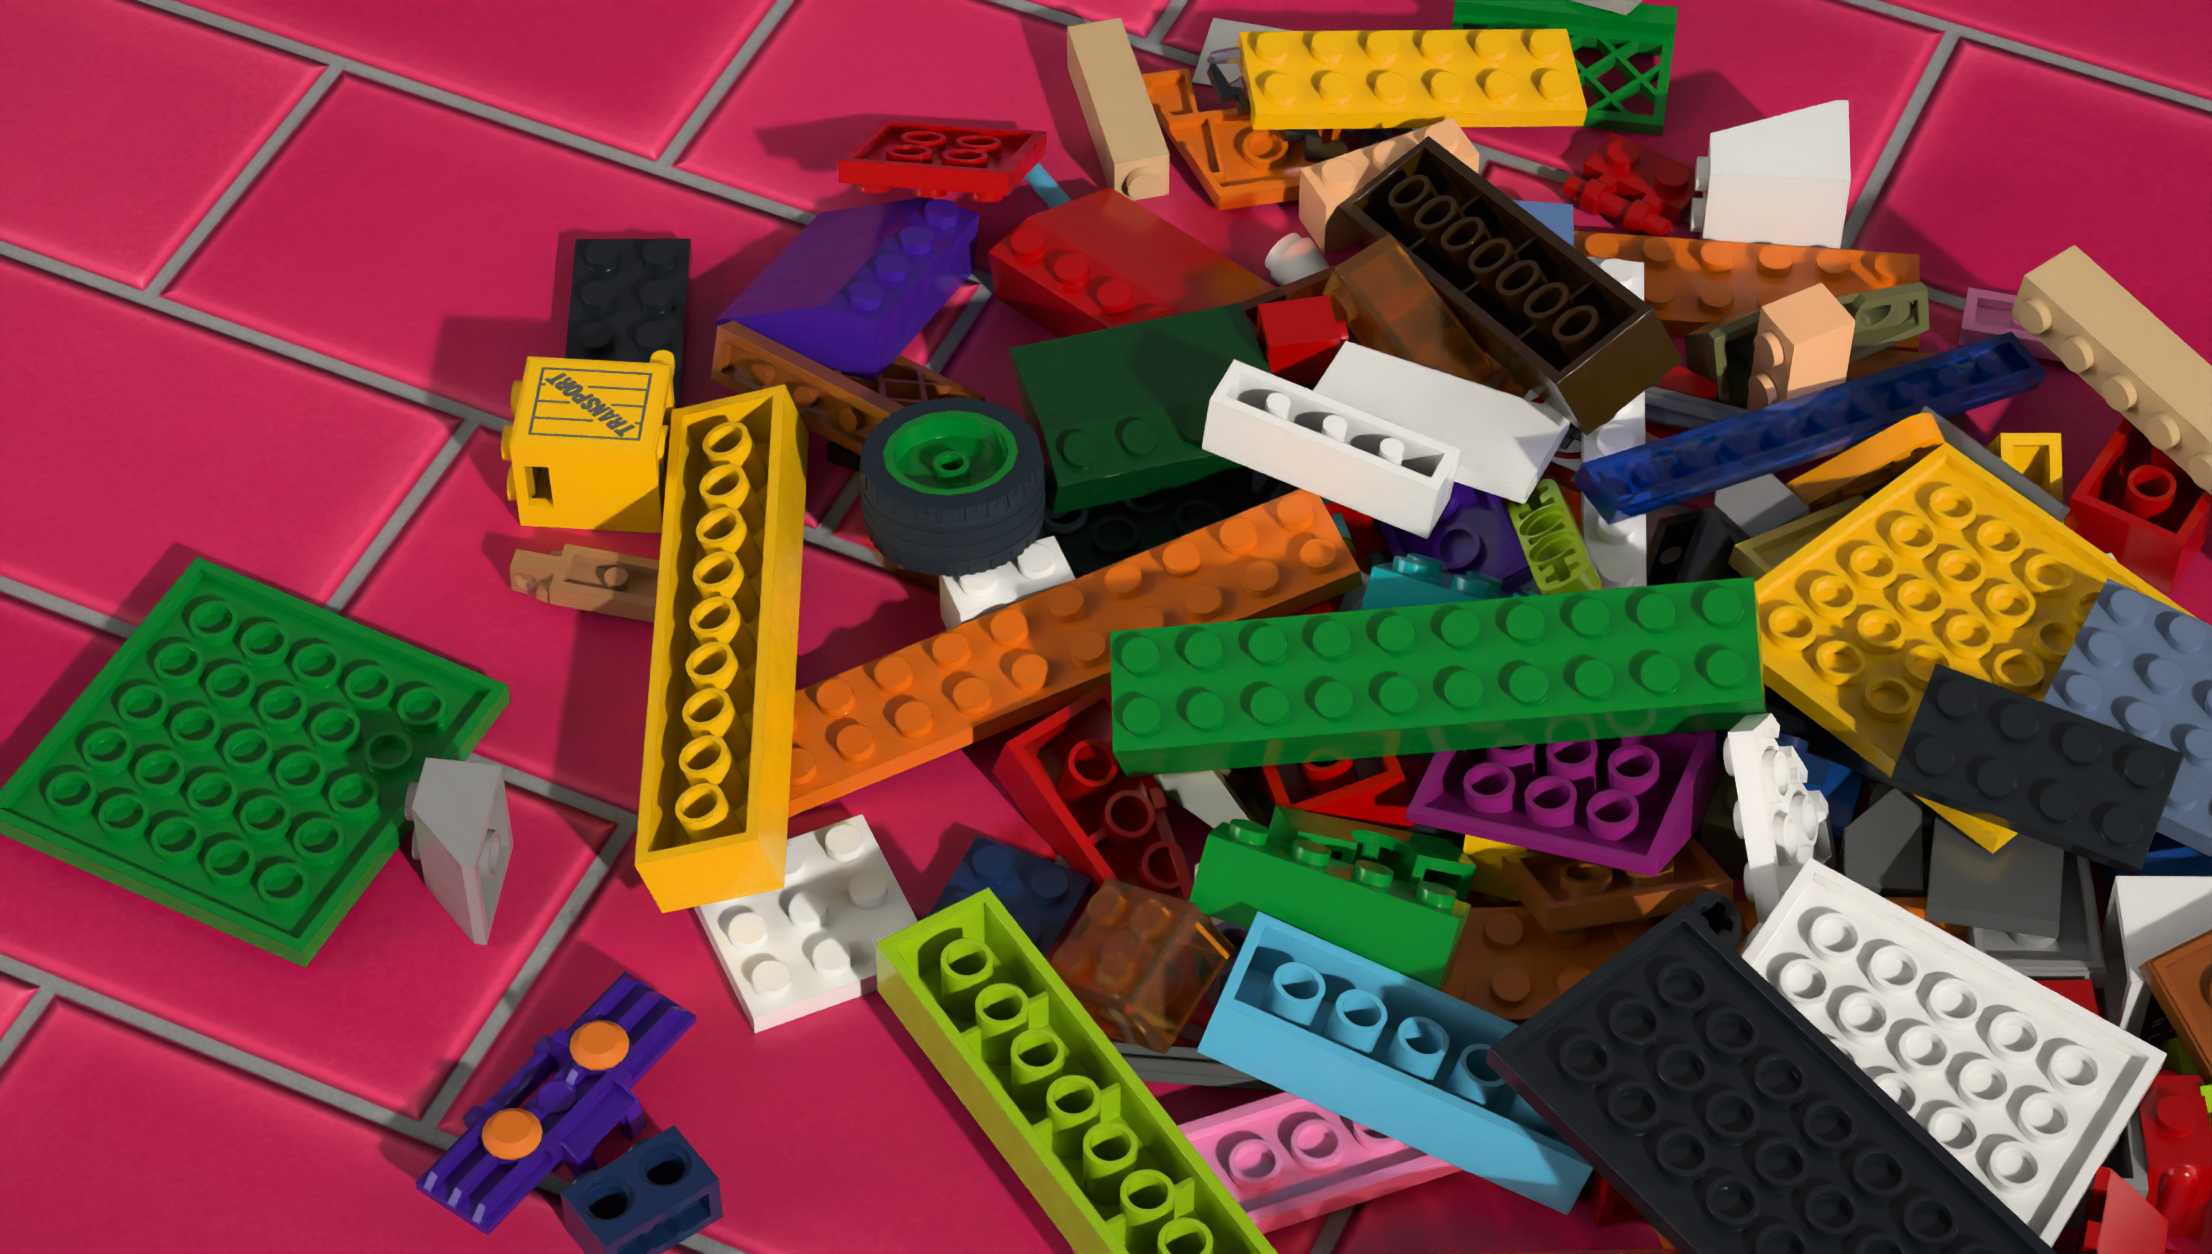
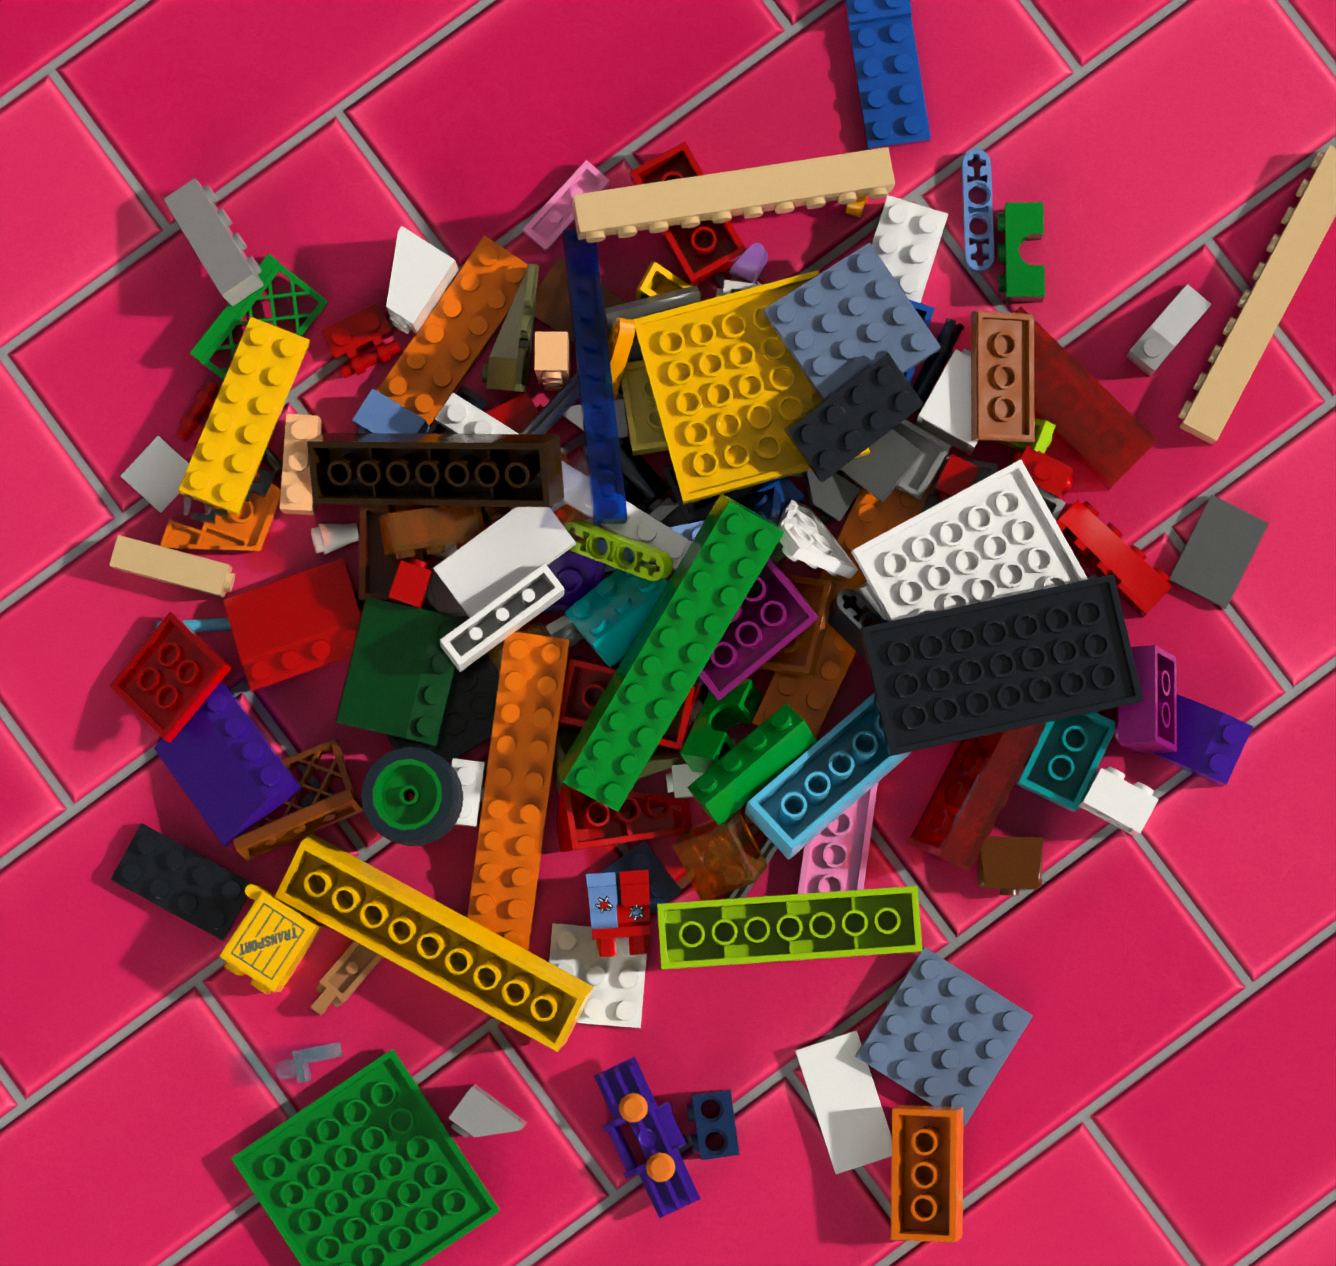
camera: 55 degrees left, 35 degrees up
none -> clear light blue piece [275,1042,343,1084]
none -> red hips [586,870,651,958]
none -> medium lavender helmet [728,243,769,284]

